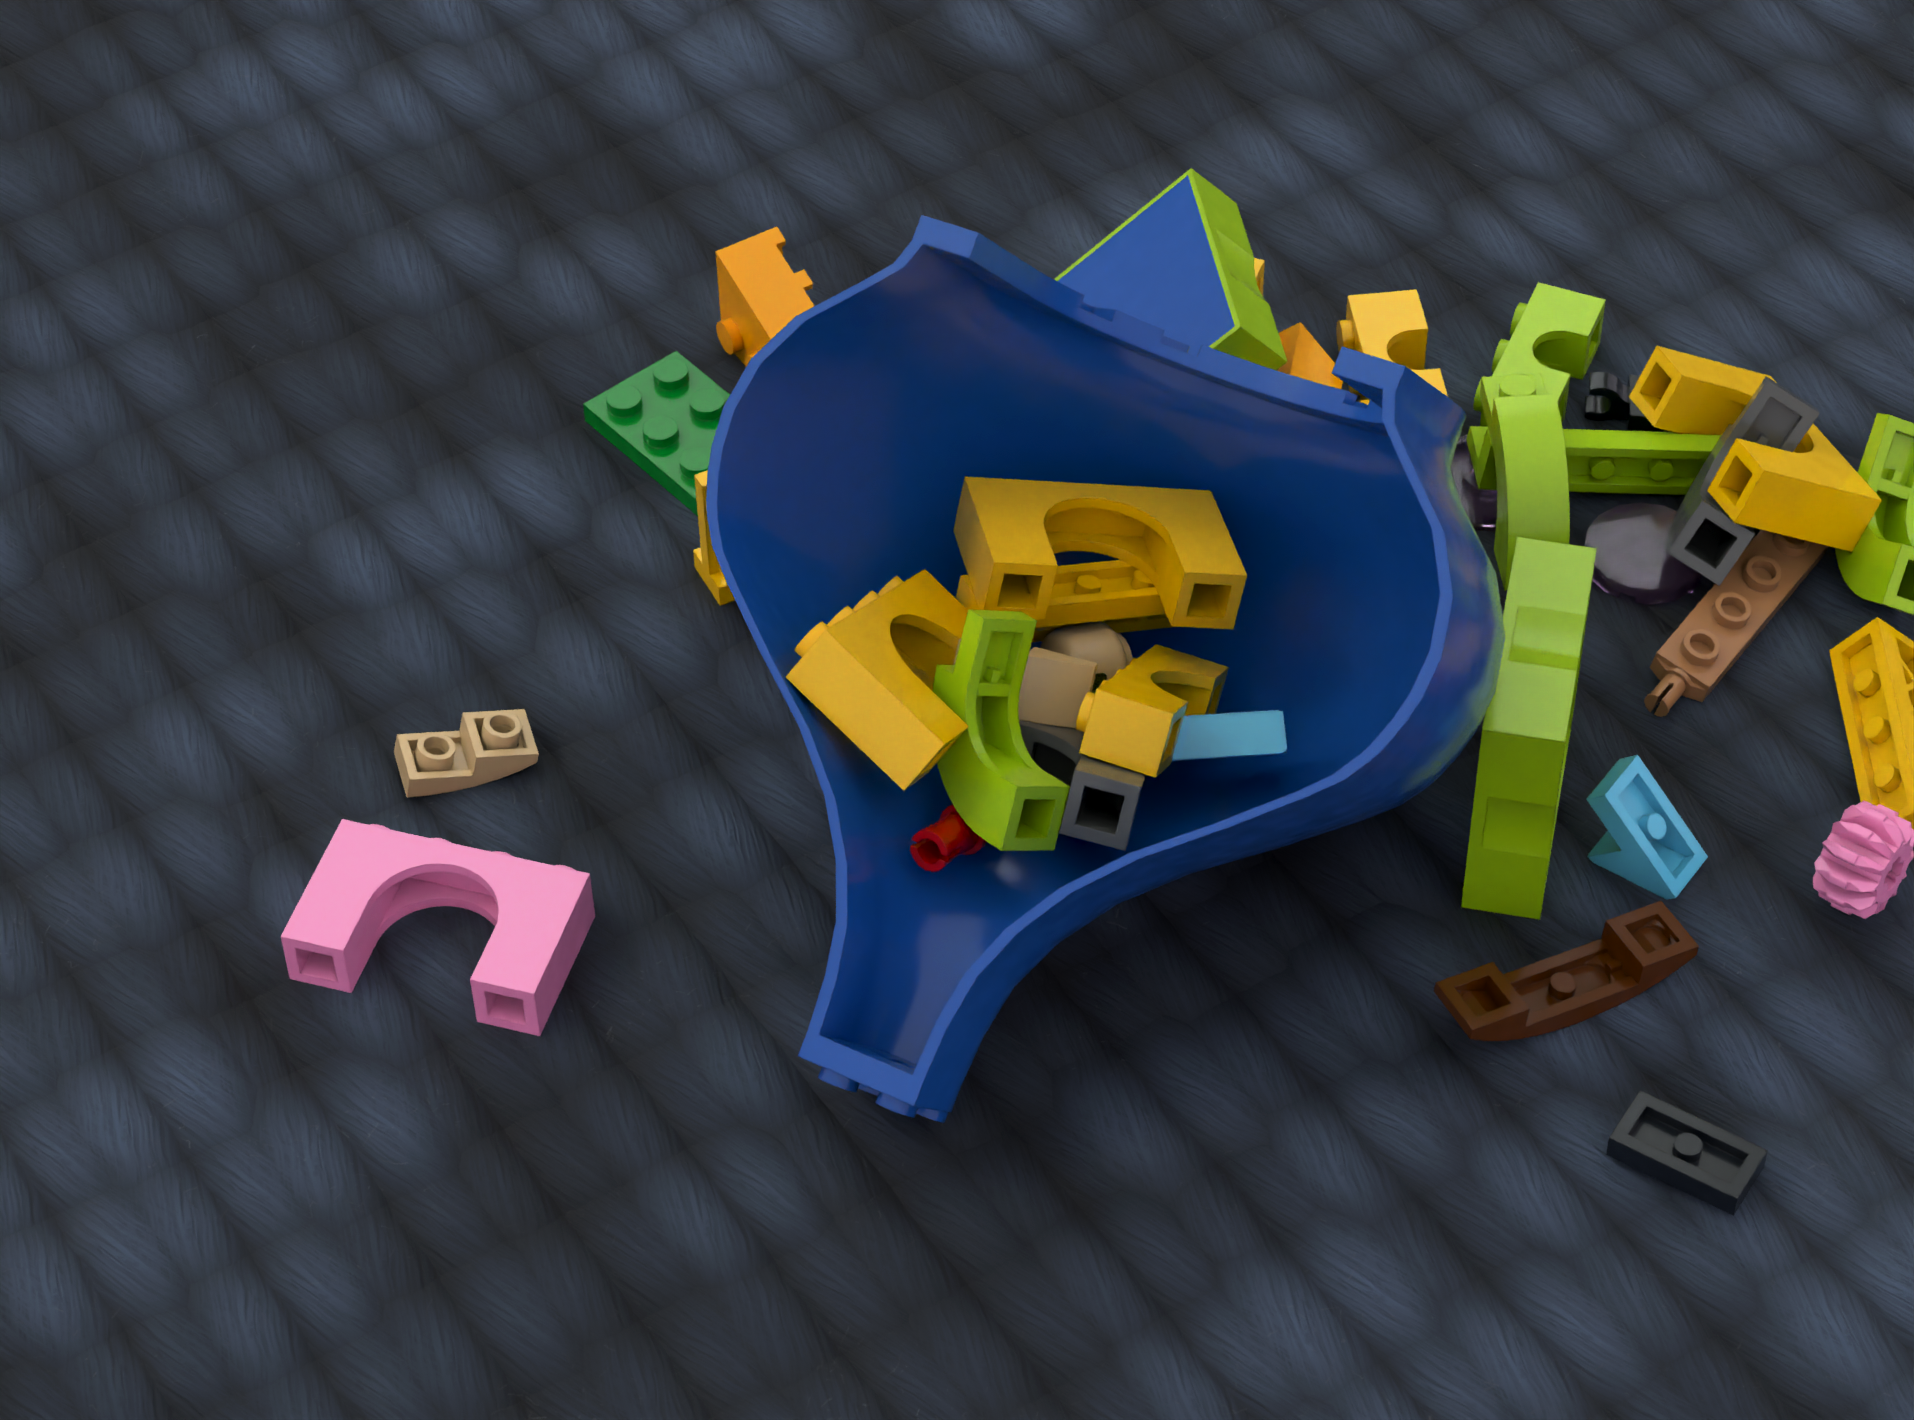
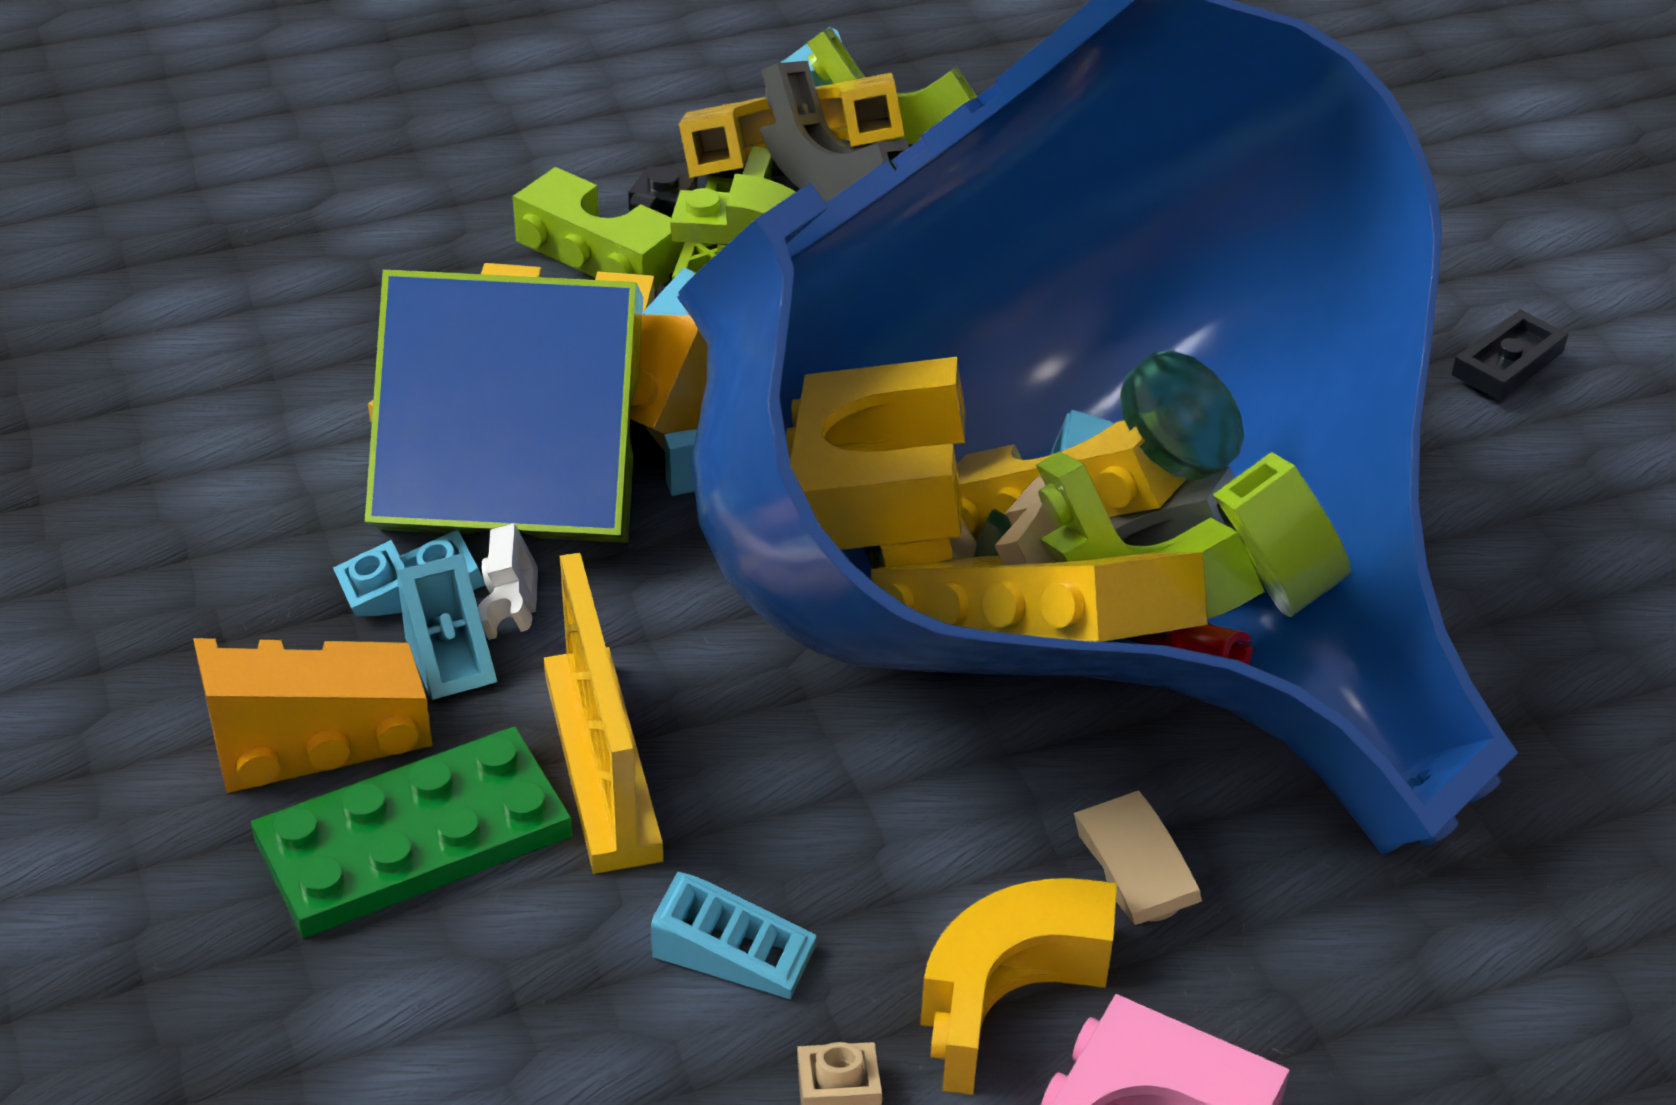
camera: 80 degrees left, 5 degrees down
none -> medium azure slope [651,871,817,1000]
none -> yellow arch [920,878,1117,1095]
none -> tan slope [1074,790,1202,926]
none -> tile [1120,350,1244,481]
none -> lime arch [1212,452,1351,617]

